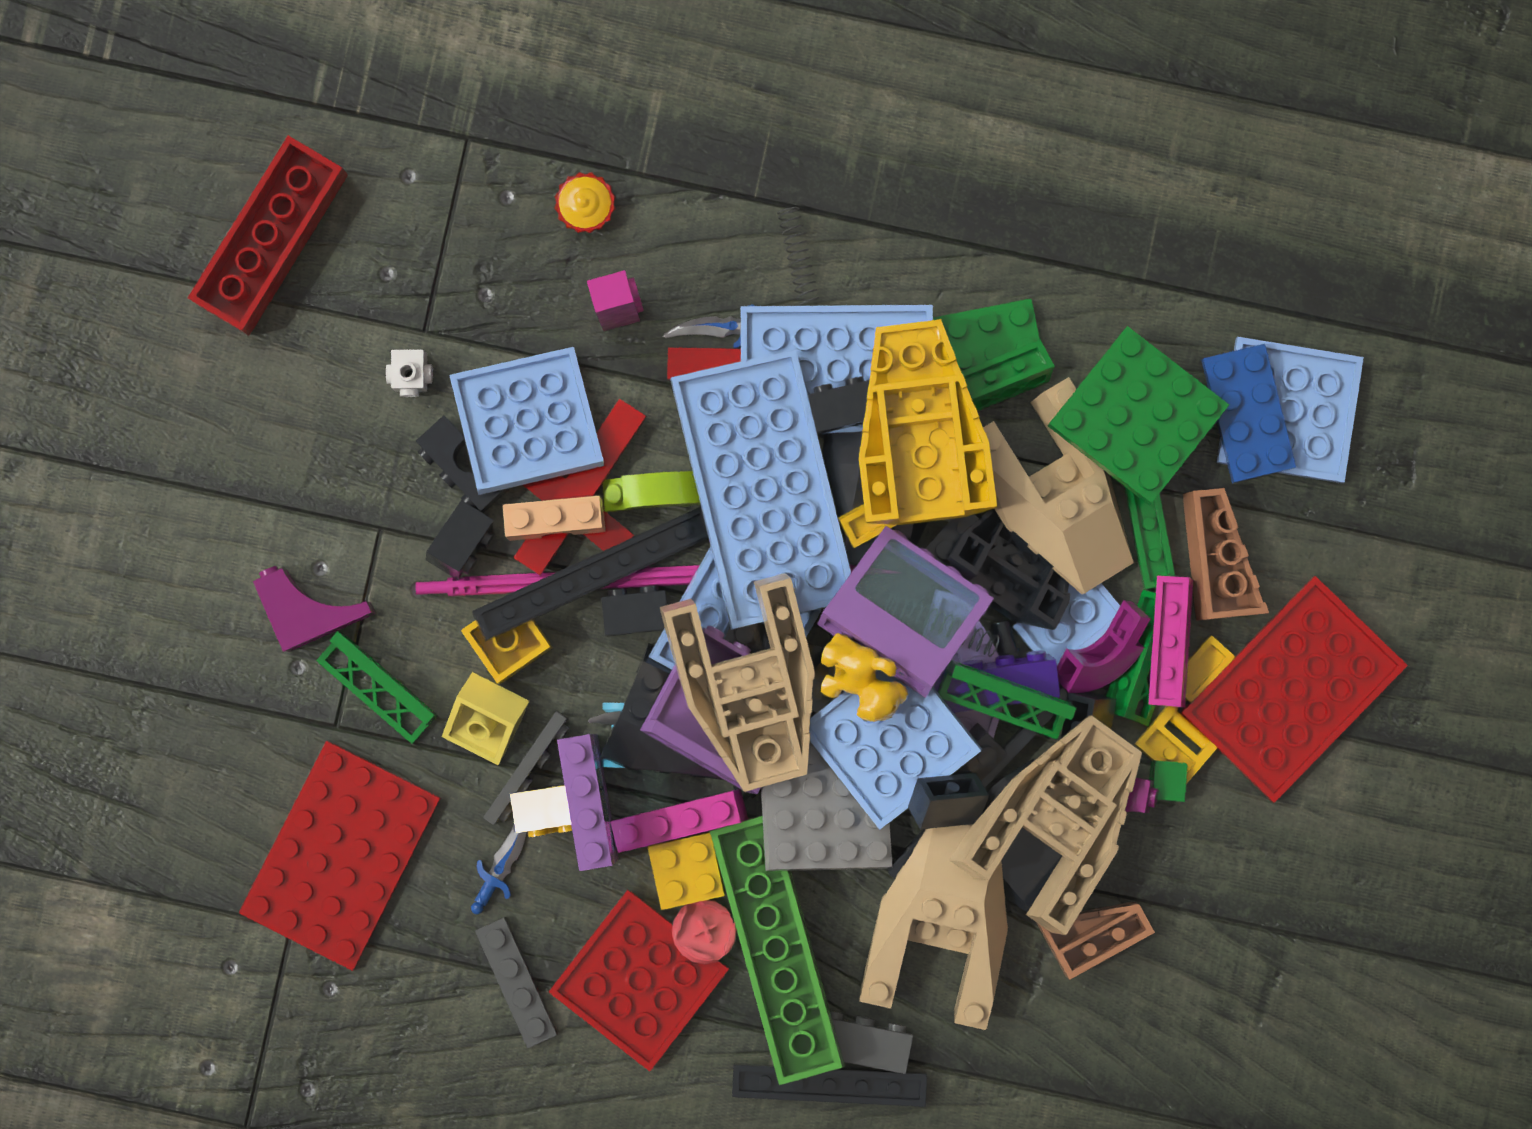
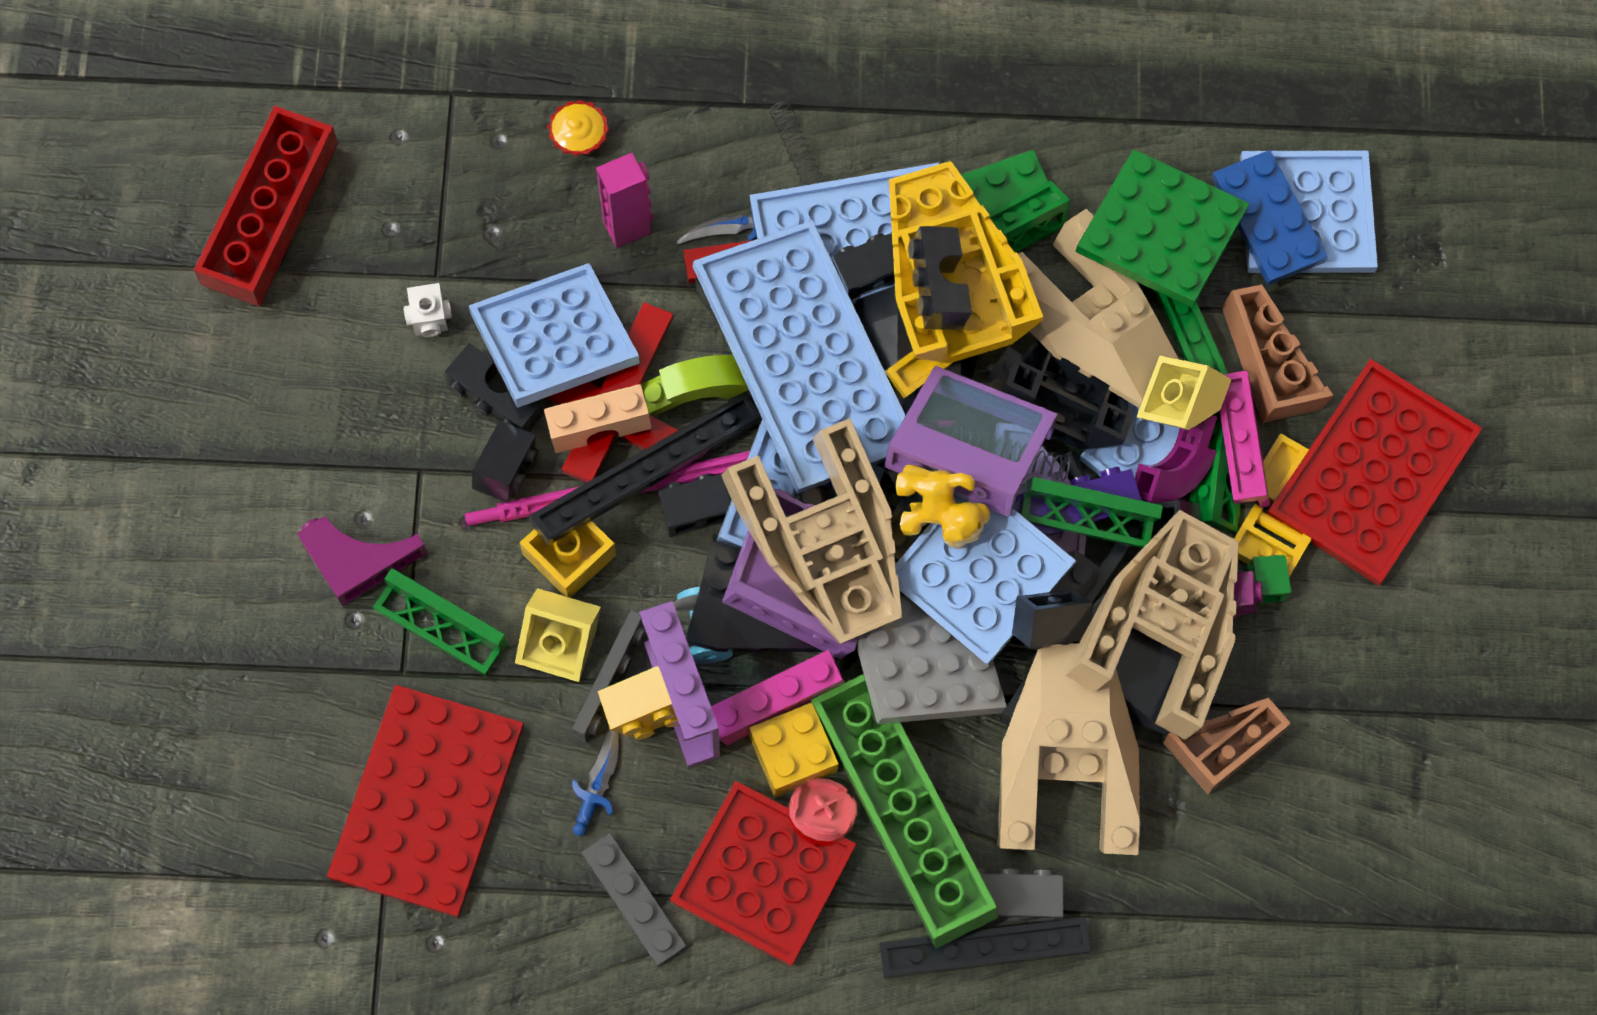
camera: 15 degrees left, 15 degrees down
none -> black arch [908,226,972,330]
none -> light yellow slope [1137,356,1232,430]

